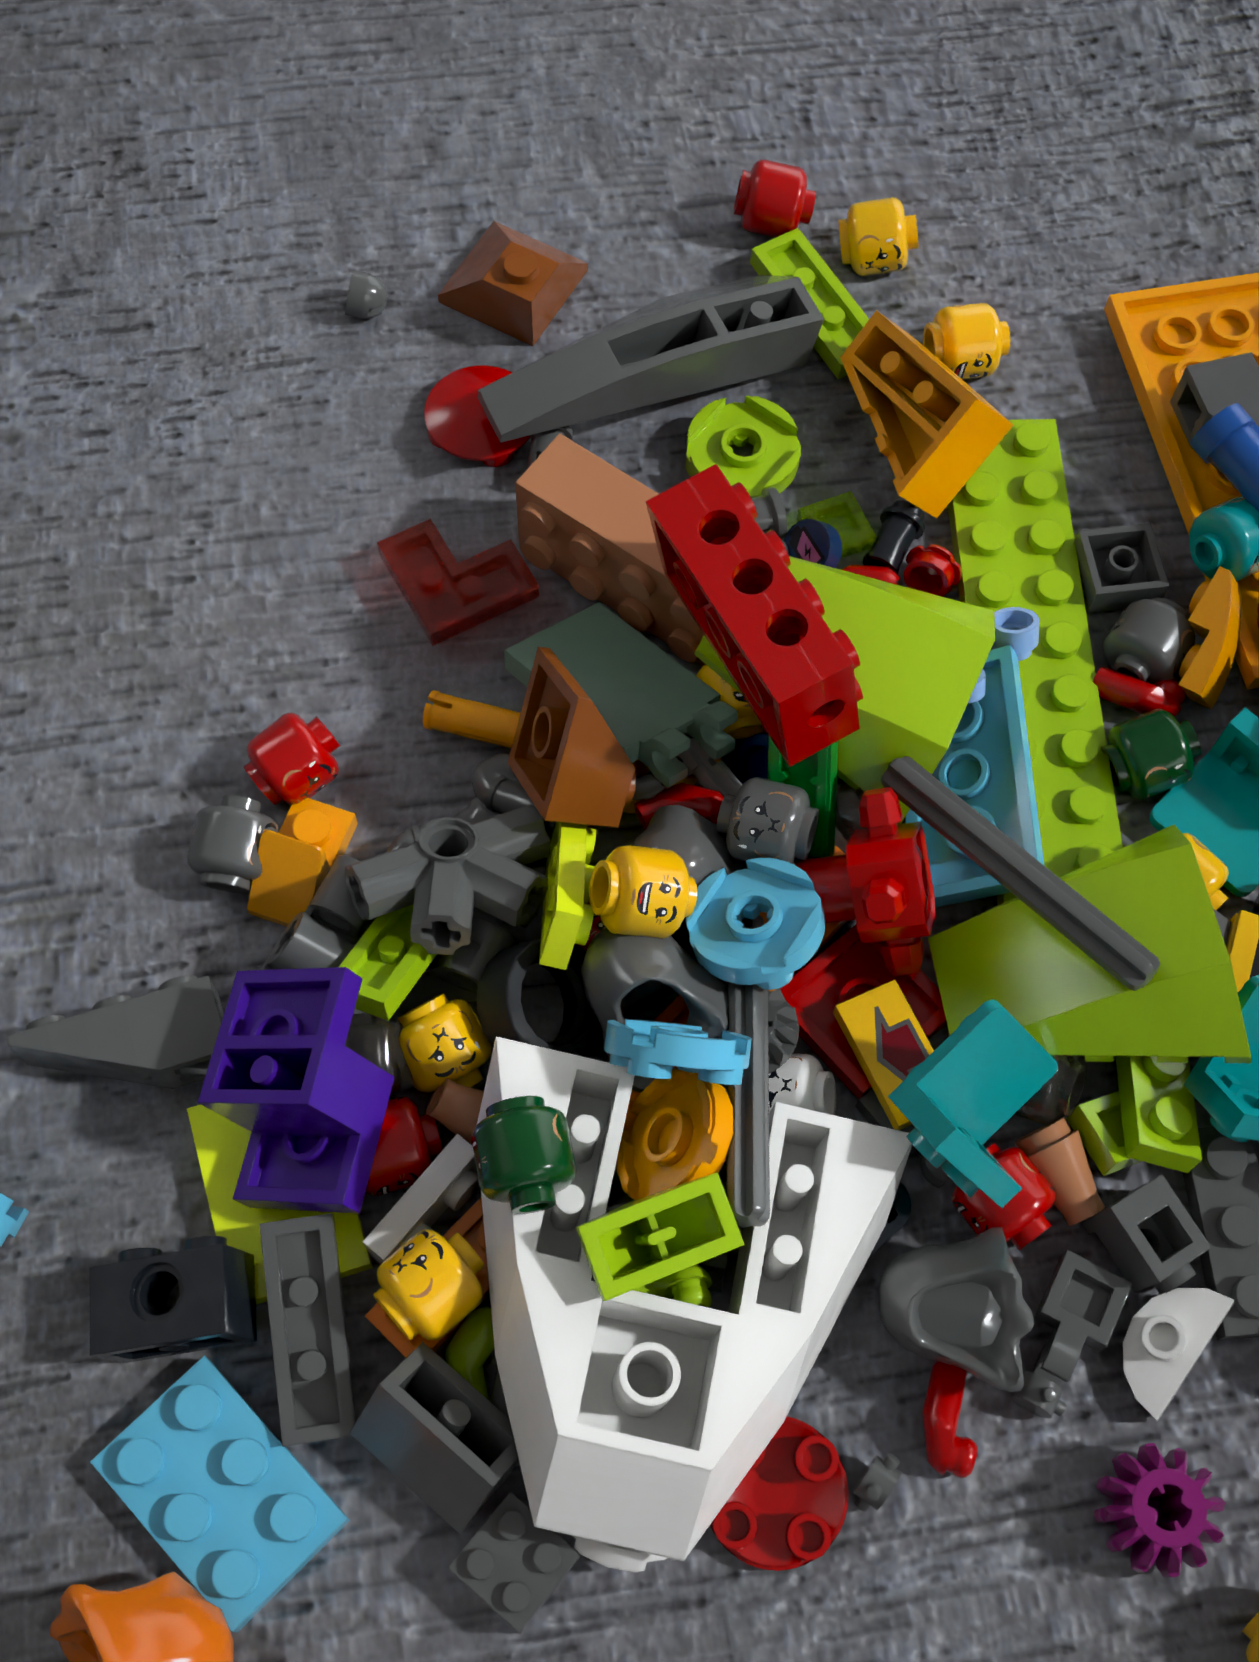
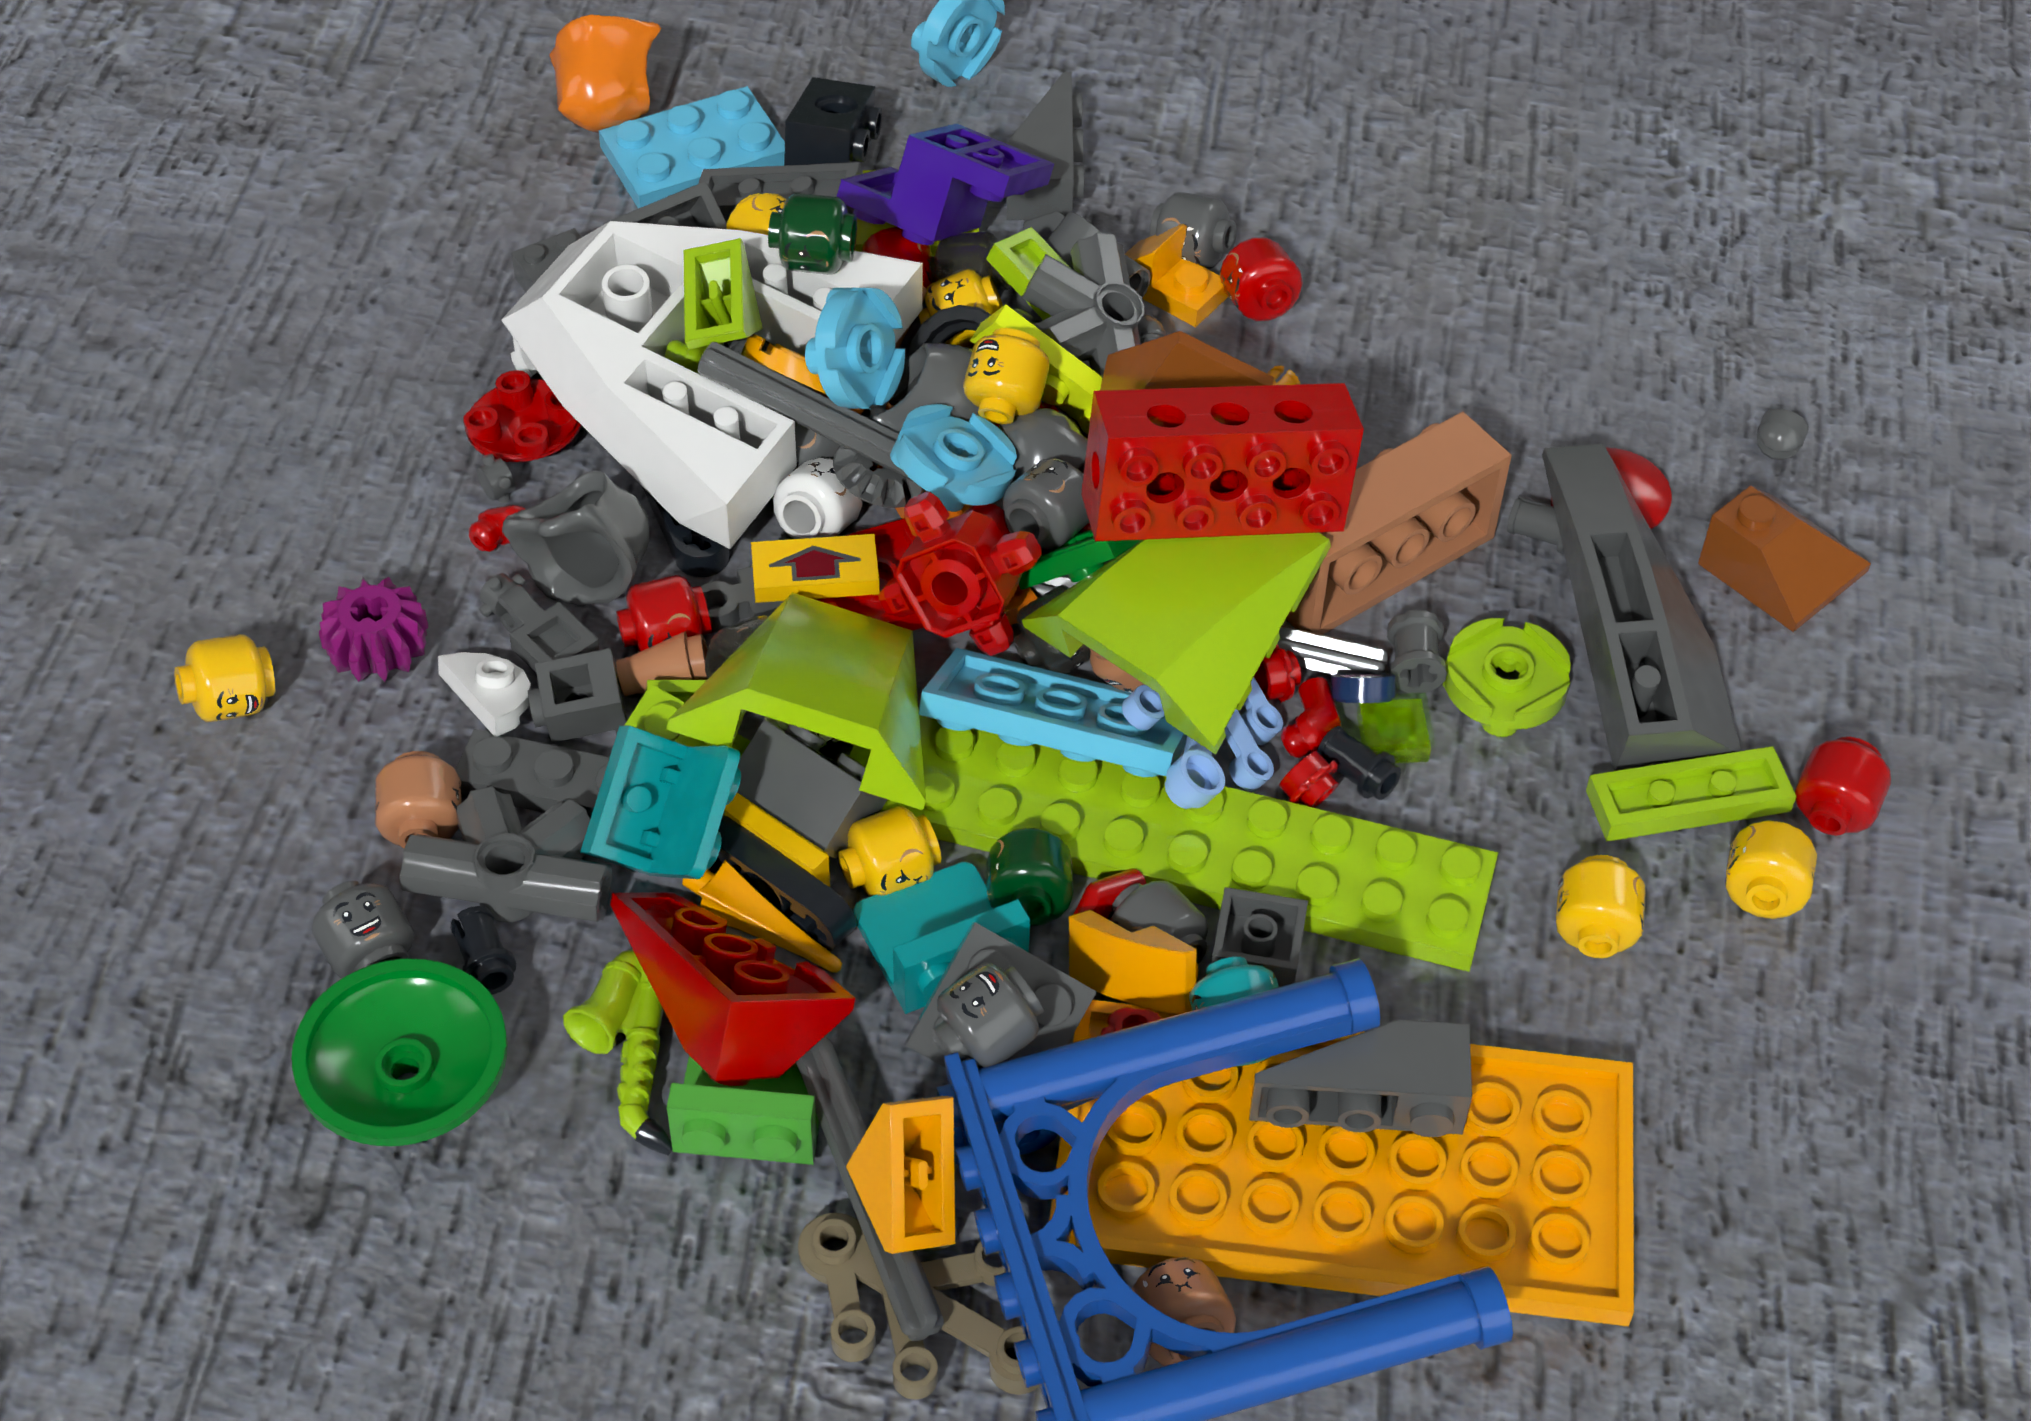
camera: 110 degrees right, 15 degrees down
clear red plate [377,519,539,646] -> none
light orange wedge [840,310,1013,519] -> none
dark grey axle [881,756,1160,991] -> none
teal bracket [888,1000,1058,1208] -> none

